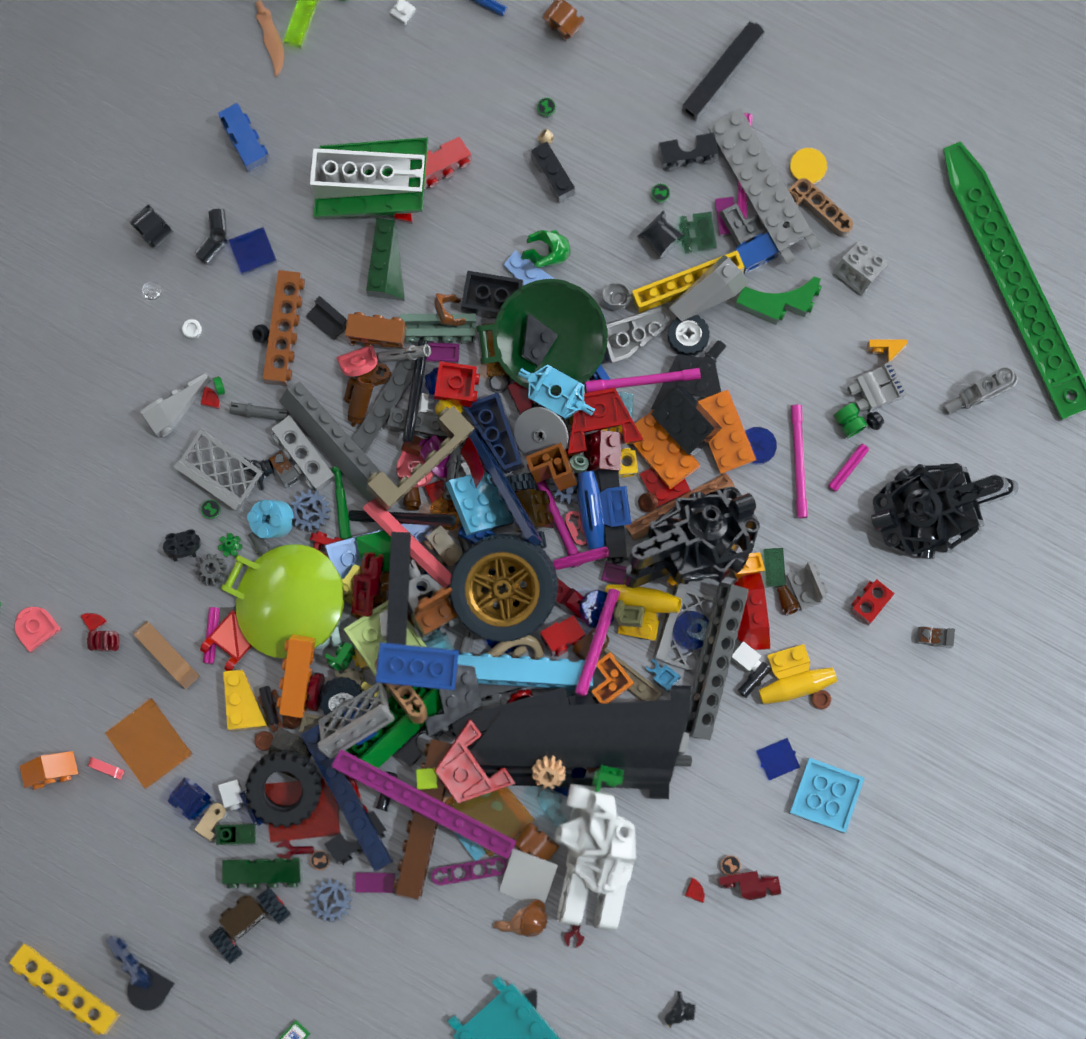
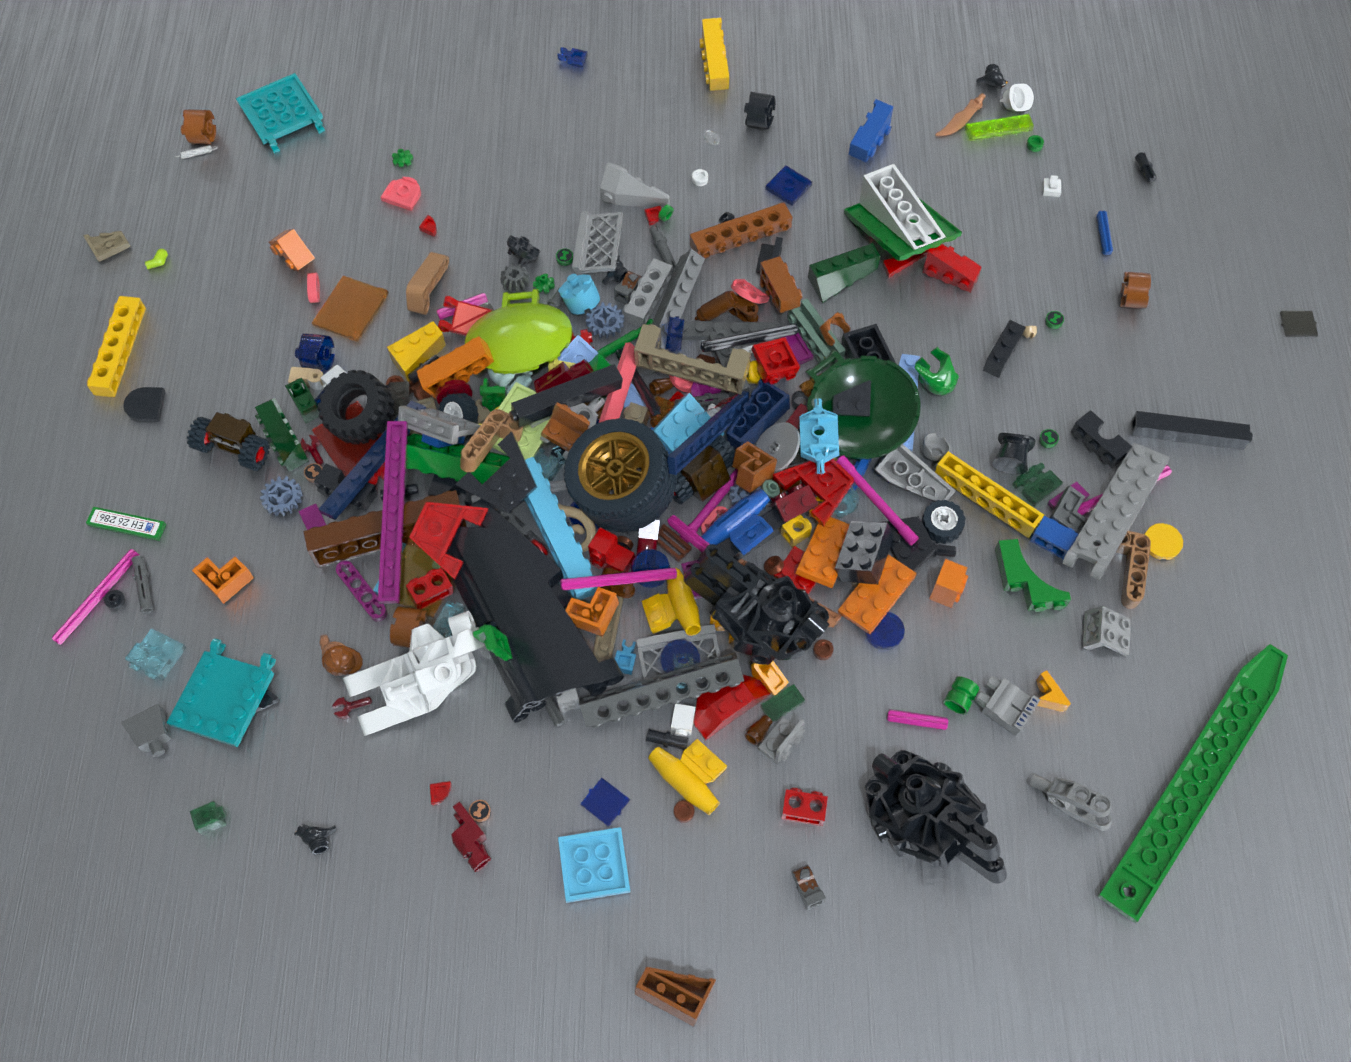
camera: 60 degrees right, 15 degrees down
dark red gear [86,631,120,652] -> none
dark blue wing [106,936,152,989] -> none
black piece [194,208,228,264] -> none
blue tile [375,642,459,690] -> none
light grey pin [378,344,431,363] -> none
lime tile [416,768,438,790] -> none
white sticker [499,849,558,904] -> none
light nougat gear [532,755,565,790] -> none
olive bracket [614,600,645,627] -> none
light grey wedge [669,255,749,321] -> none
dark pink piece [791,404,808,519] -> none
black plate [867,411,884,430] -> none
none -> orange brick [192,557,254,604]
none -> red brick [406,568,453,609]
none -> copper tile [617,536,634,551]
none -> dark orange wedge [635,967,716,1027]
none -> copper tile [657,524,692,562]
none -> clear blue piece [666,316,685,352]
none -> yellow wedge [699,18,729,91]
none -> orange brick [929,559,968,608]

